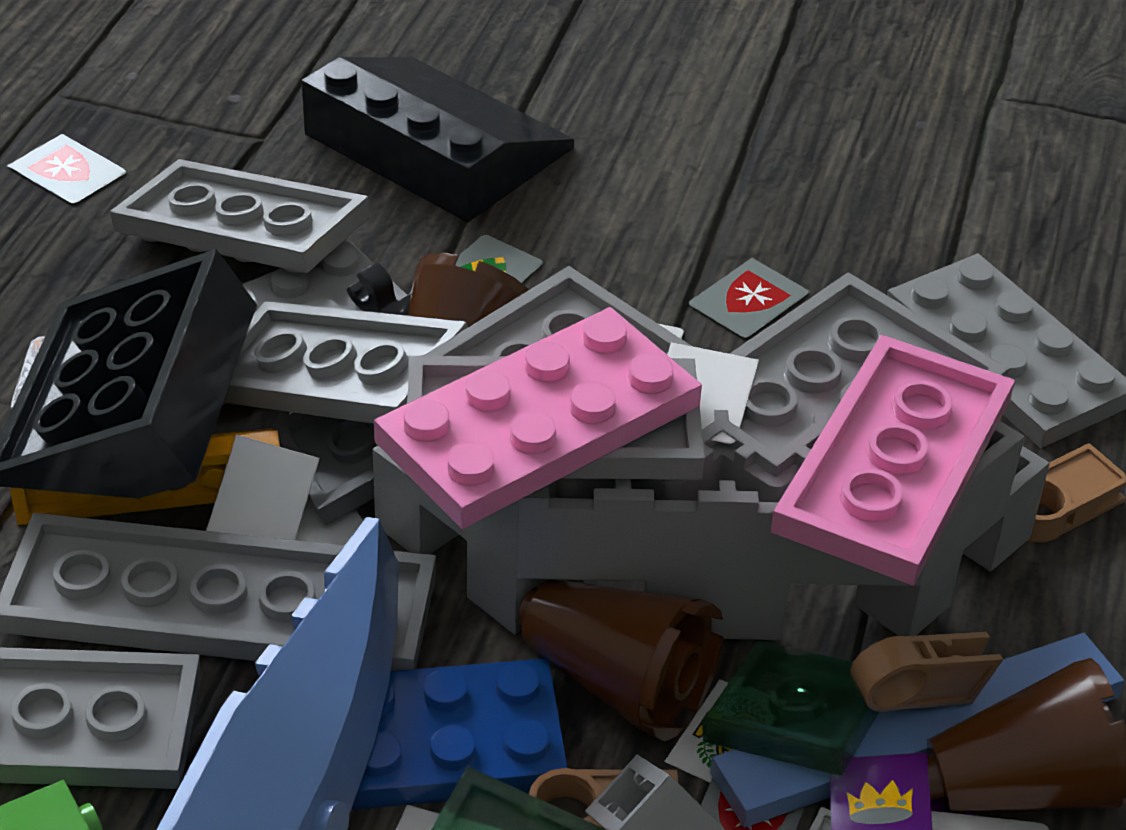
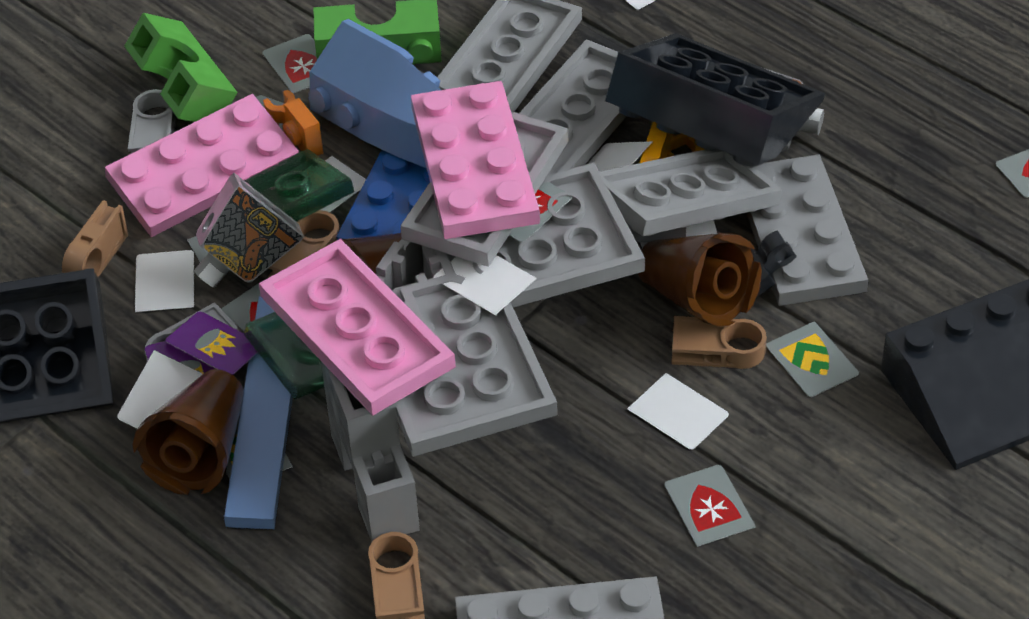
camera: 120 degrees right, 5 degrees up
light grey plate [110,159,371,273] -> none
medium nougat piece [850,632,1004,712] -> none

